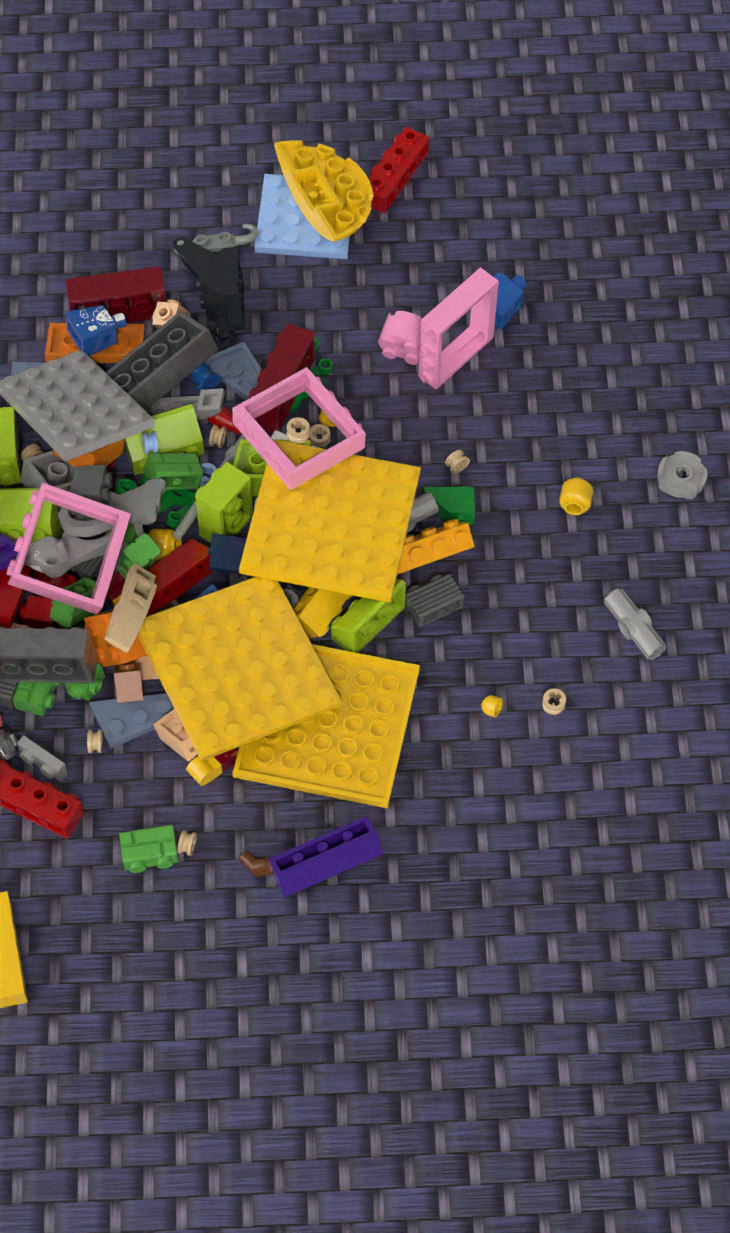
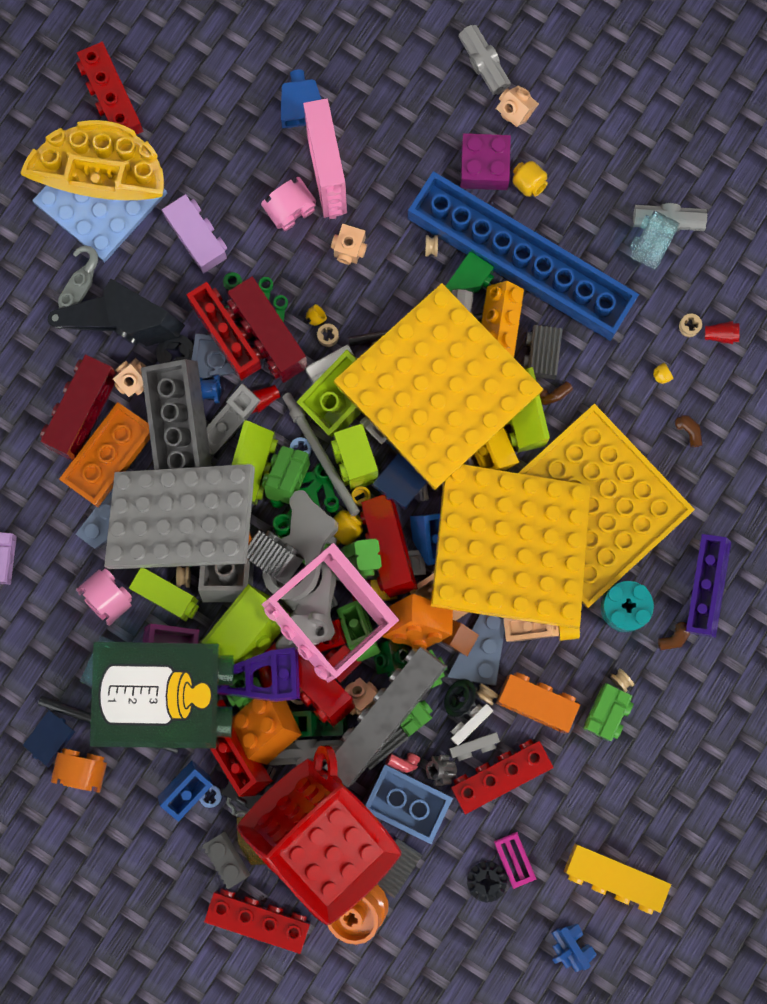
camera: 55 degrees left, 20 degrees up
blue torso [65,305,126,356] -> none
tan slope [104,563,157,653] -> none
light blue bush [141,431,158,455] -> none
tan bush [209,424,227,448] -> none
bright pink window [232,367,366,490] -> none
tan bush [287,417,310,443] -> none
light grey plate [657,451,708,499] -> none
none -> lavender brick [162,194,227,274]
none -> red brick [186,282,262,381]
none -> light nougat brick [331,224,367,265]
none -> yellow hinge [351,486,371,507]
none -> blue brick [407,171,639,341]
none -> black gear [444,679,479,718]
none -> white plate [450,704,493,746]
none -> light grey piece [458,25,511,95]
none -> magenta brick [460,133,511,190]
none -> orange brick [495,672,580,733]
none -> light nougat brick [496,86,539,127]
none -> reddish brown arm [539,381,573,406]
none -> teal brick [600,581,654,633]
none -> clear light blue brick [629,211,680,270]
none -> reddish brown arm [675,415,703,447]
none -> red cone [705,321,739,345]

